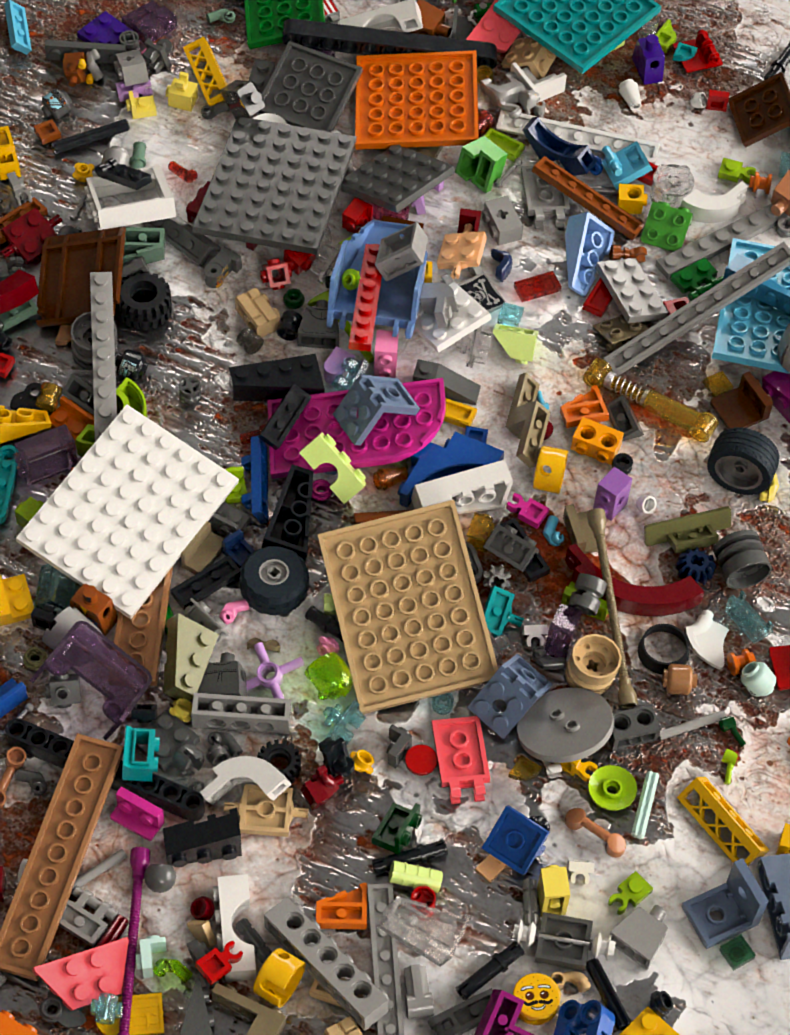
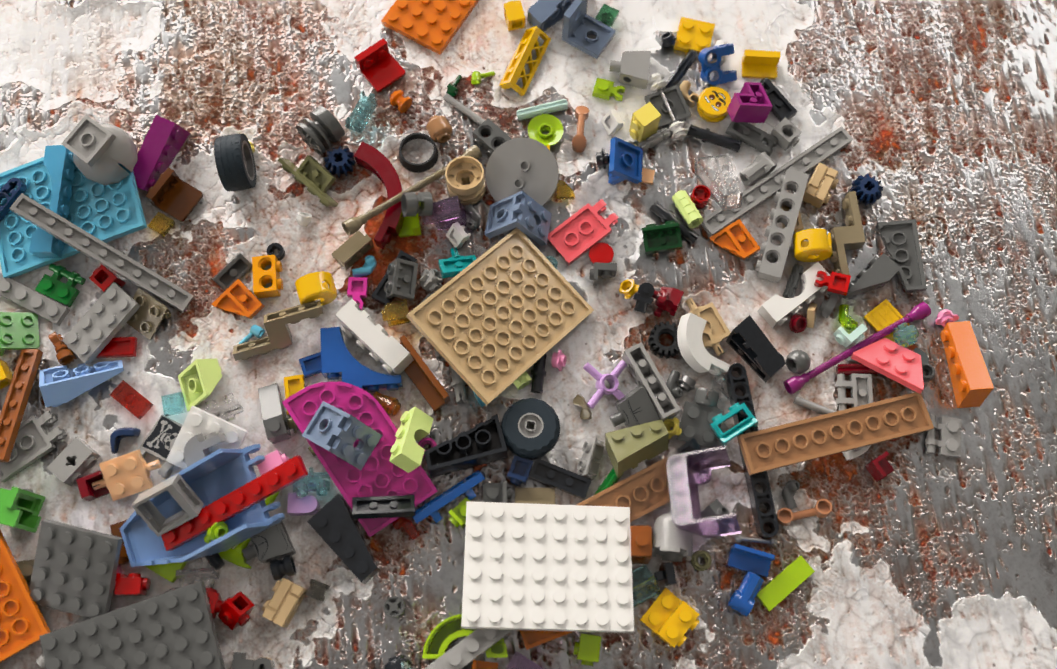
camera: 120 degrees left, 15 degrees up
dark pink bracket [110,787,165,841] -> none
bright pink arm [220,599,249,624] -> none
dark green plate [283,289,305,309] -> none
clear neon green piece [304,652,353,700] -> none
clear light blue hips [323,700,366,745] -> none
clear yellow piece [583,359,719,443] -> none
medium lavender brick [593,467,632,521] -> none
white arm [683,610,729,670] -> none
light aqua head [741,661,776,697] -> none

